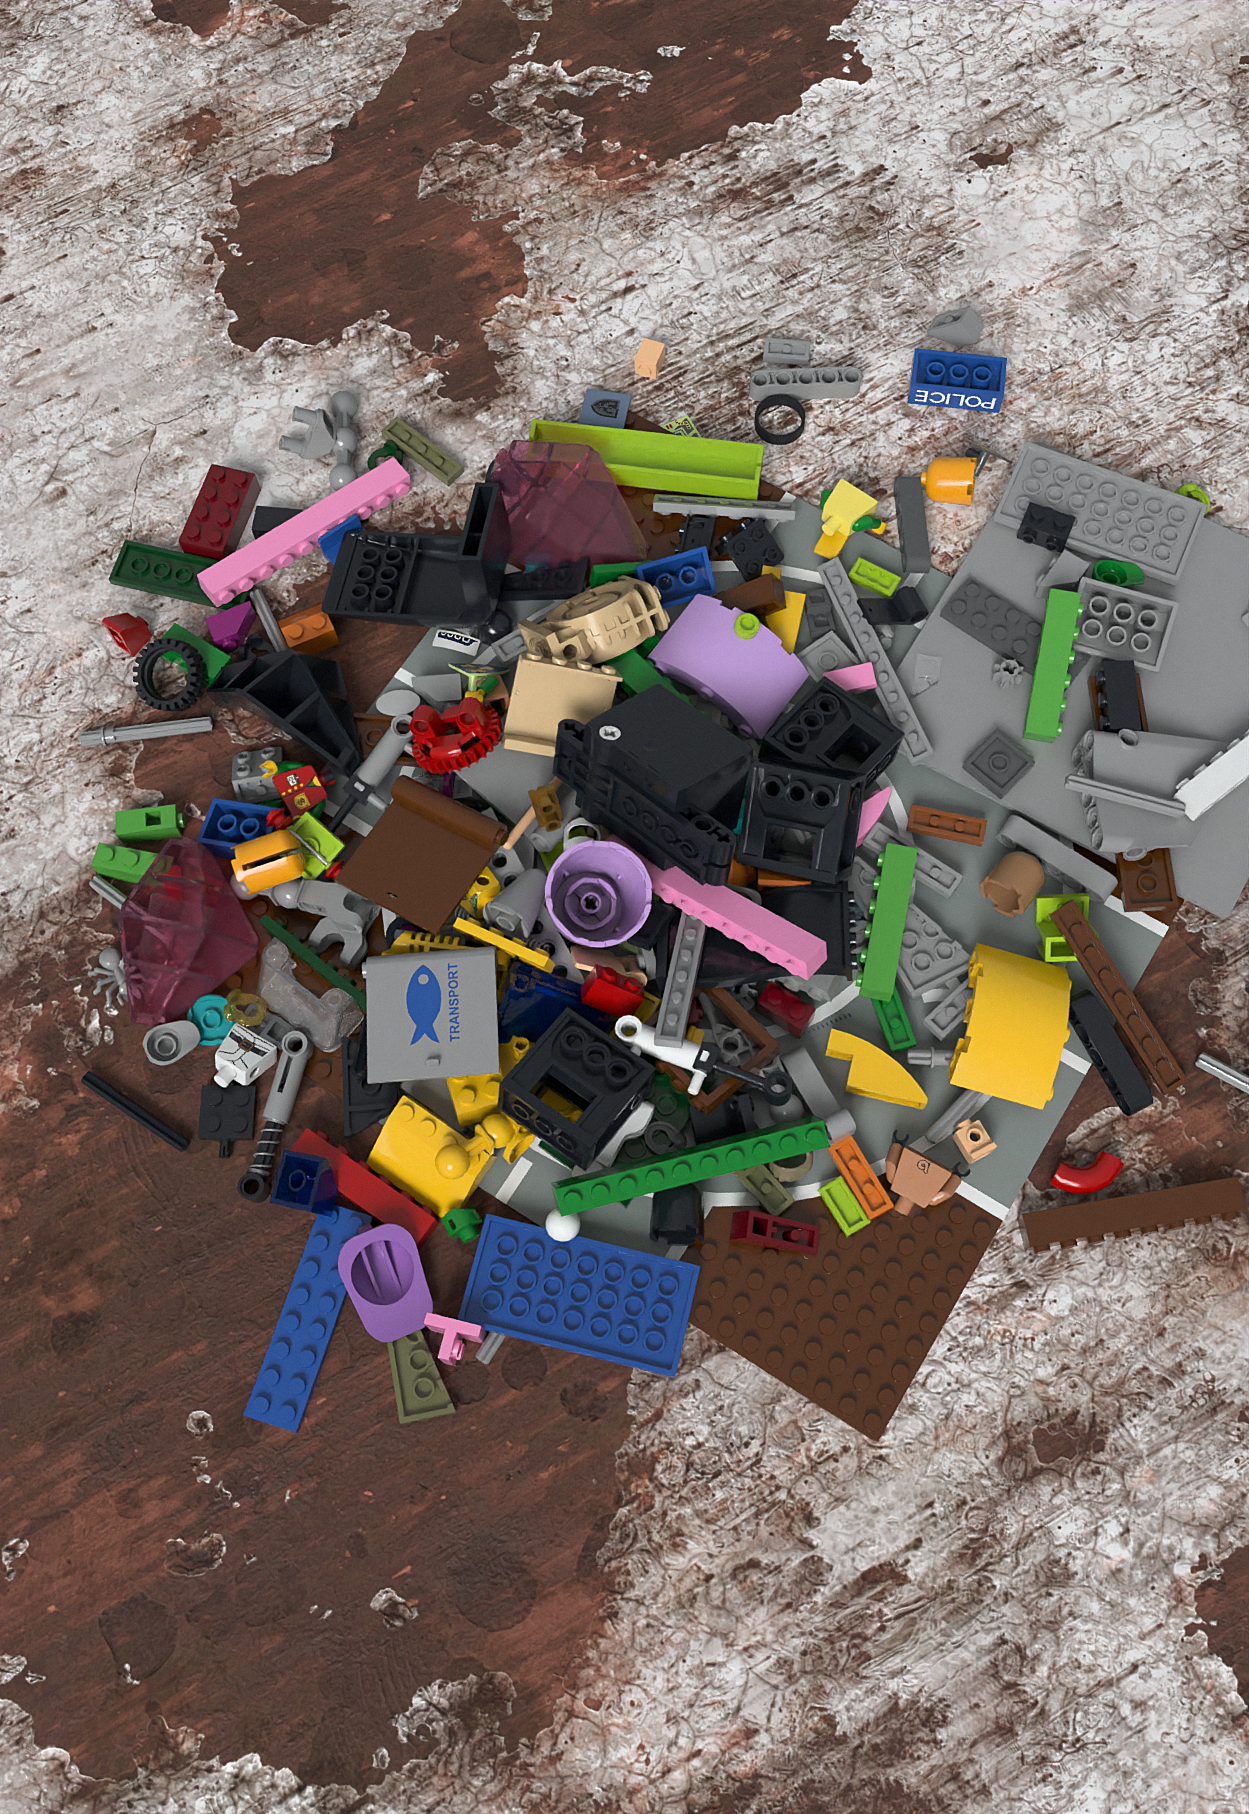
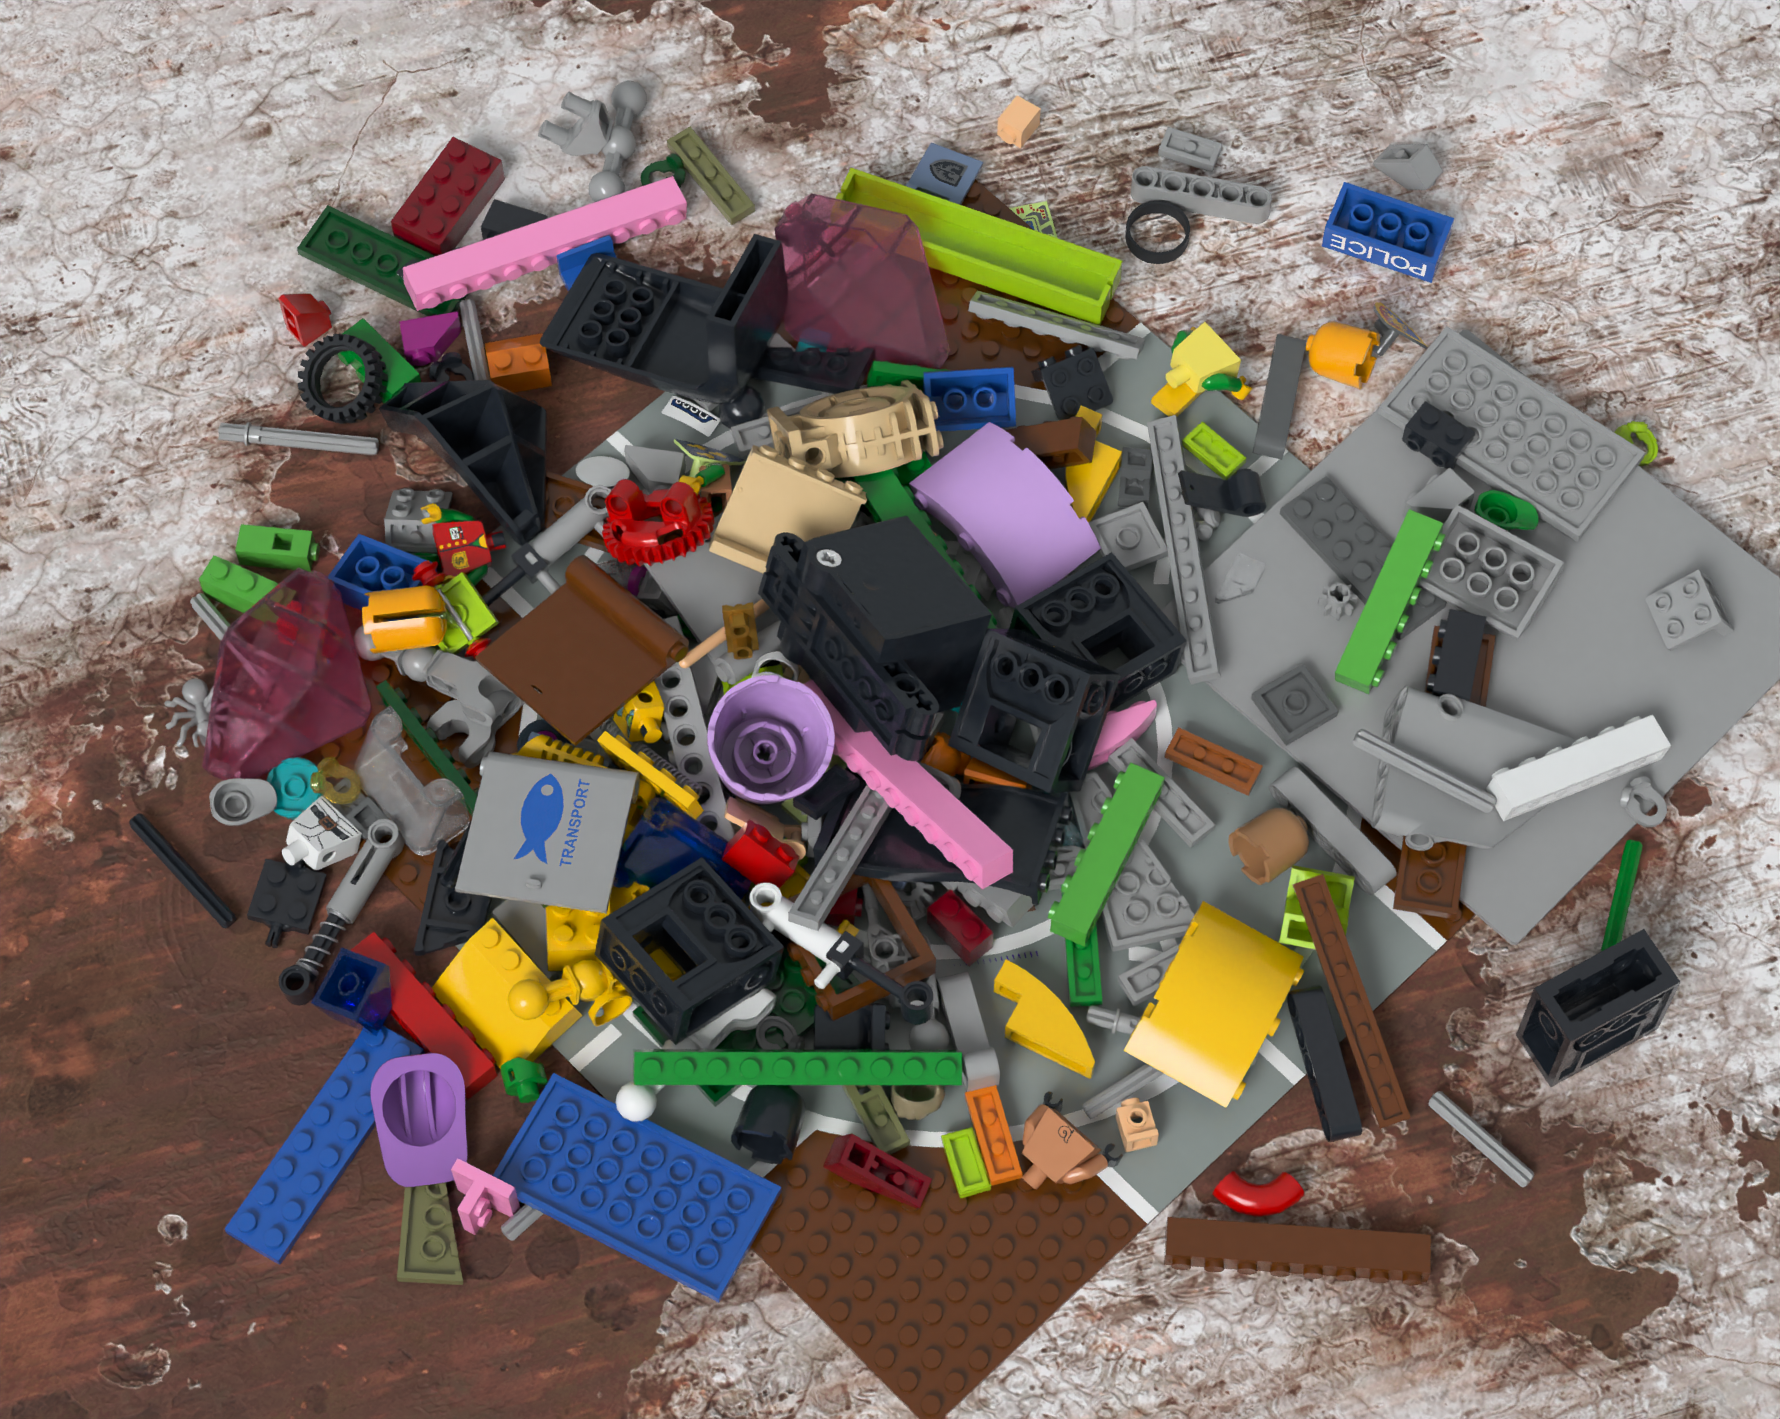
camera: 10 degrees right, 5 degrees down
light grey cone [483,868,547,941] -> none
black hinge [675,514,715,557] -> none
lime tile [734,613,760,639] -> none
bright pink tile [823,662,877,694] -> none

